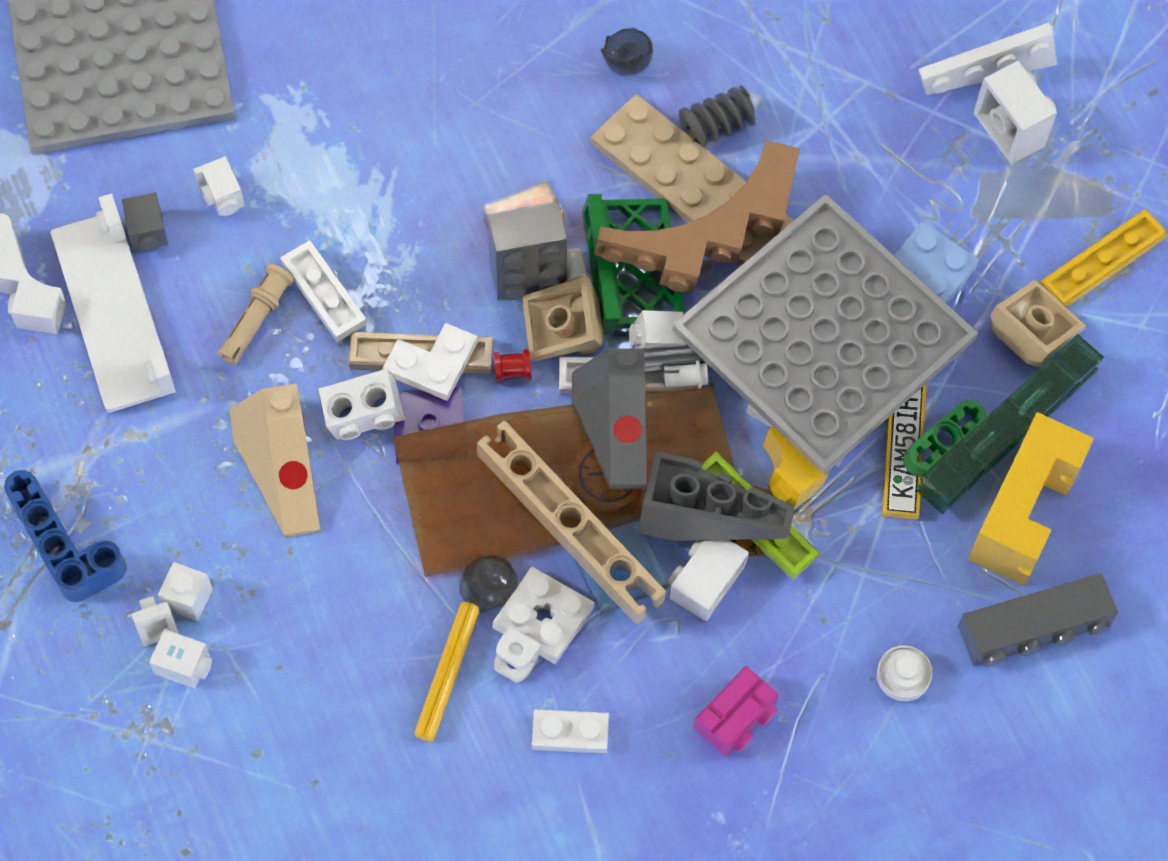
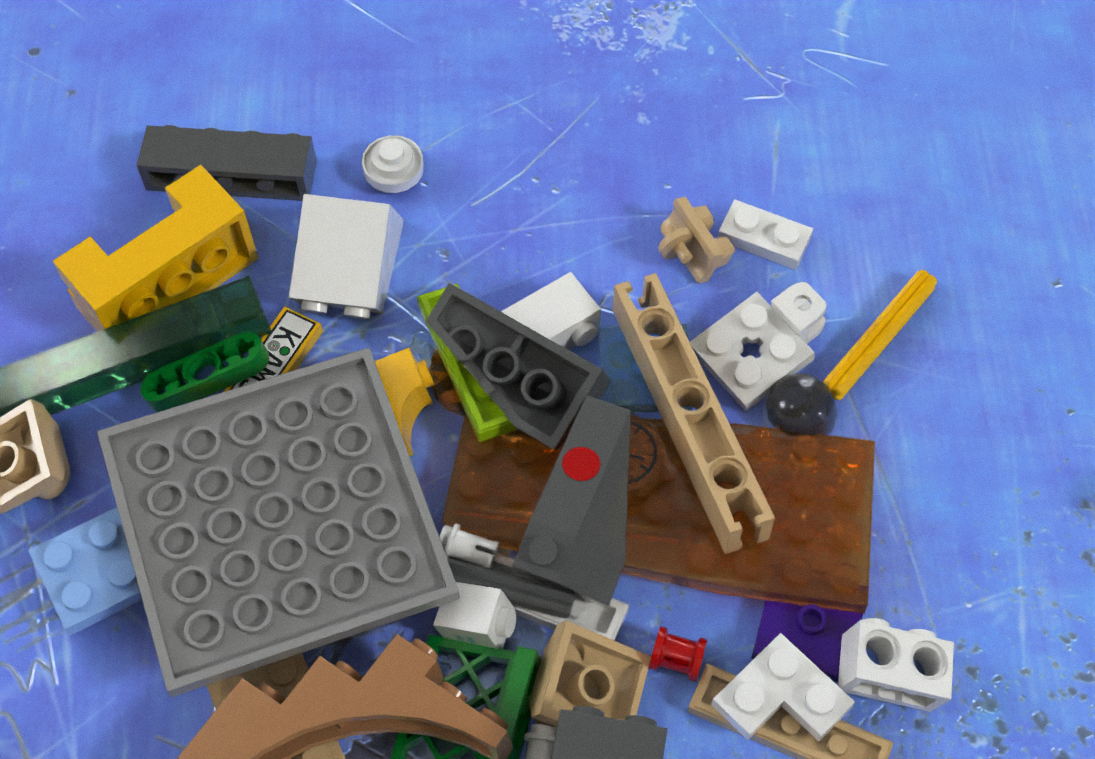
camera: 155 degrees left, 5 degrees down
tan wedge [229,383,321,538] -> none
dark pink brick [693,666,779,757] -> none
none -> white slope [289,194,404,319]
none -> tan hips [658,197,735,284]

